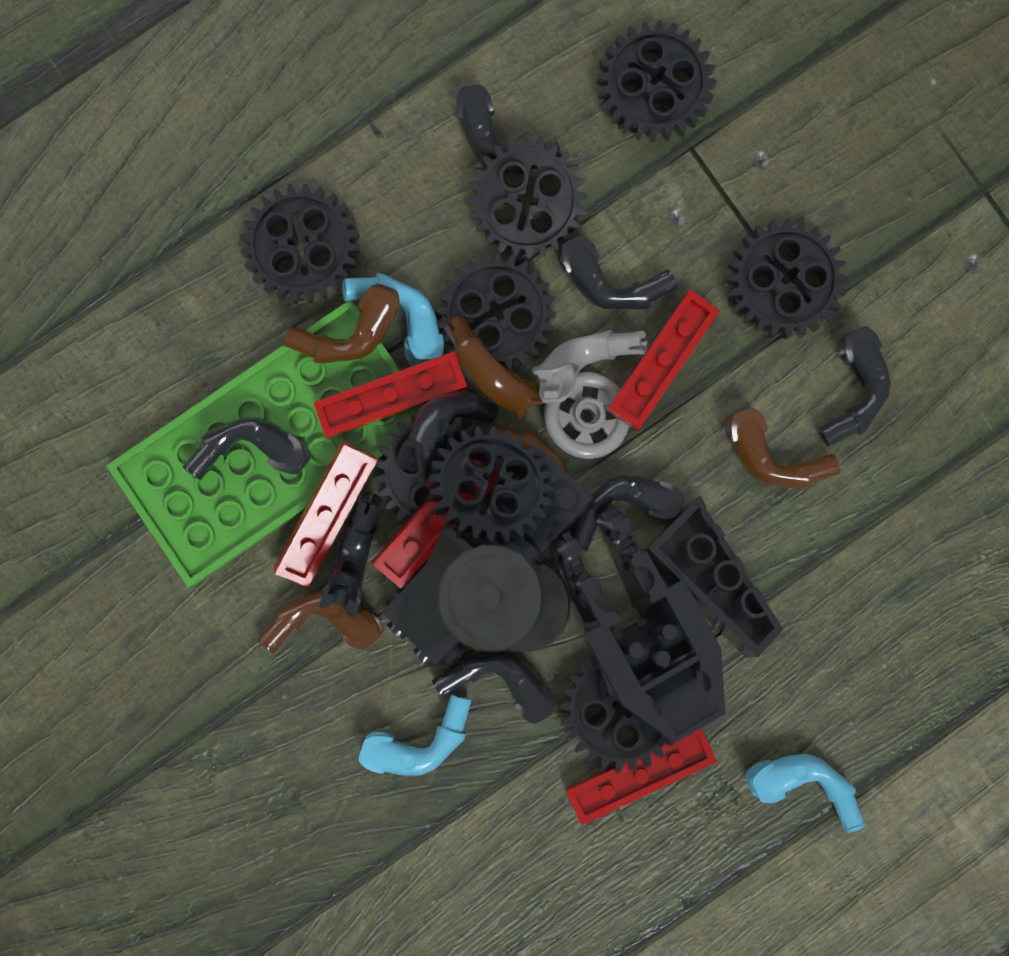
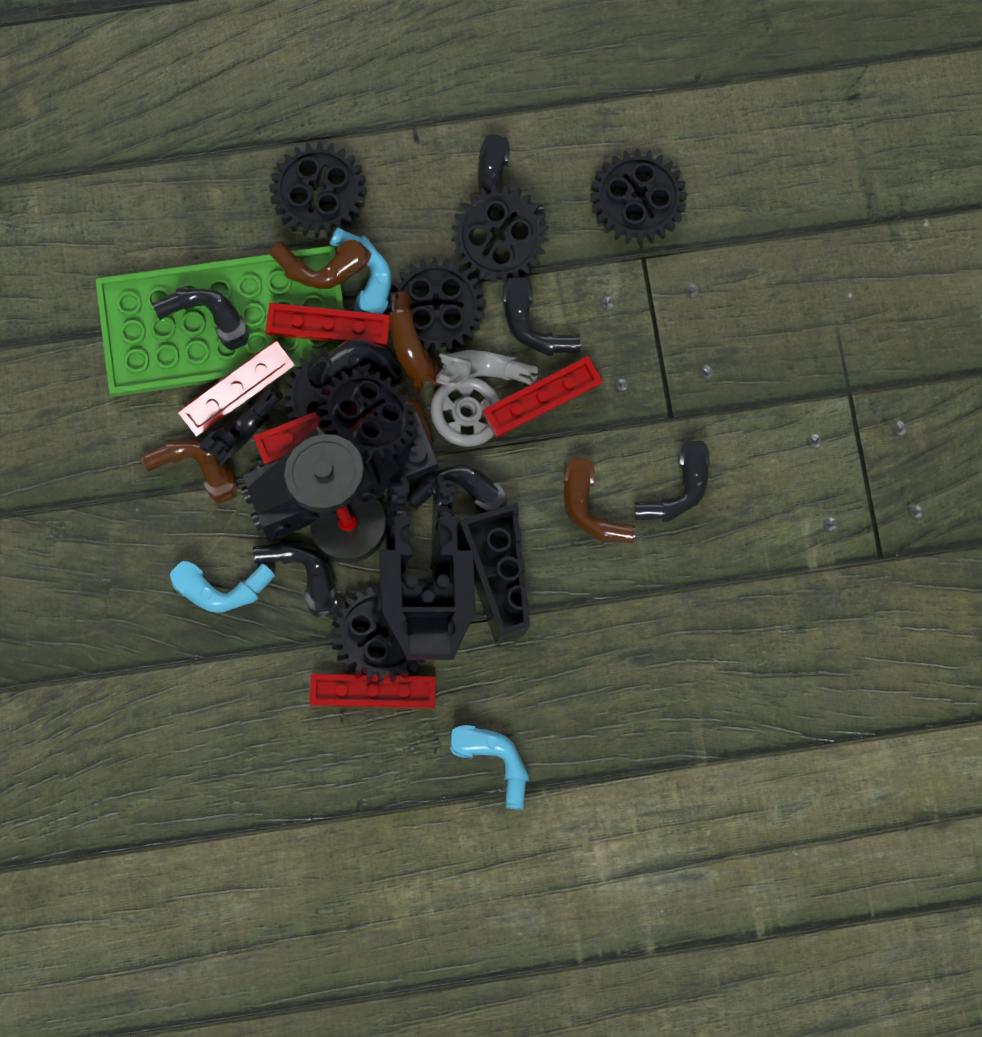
camera: 20 degrees right, 10 degrees down
black gear [726,218,848,340] -> none

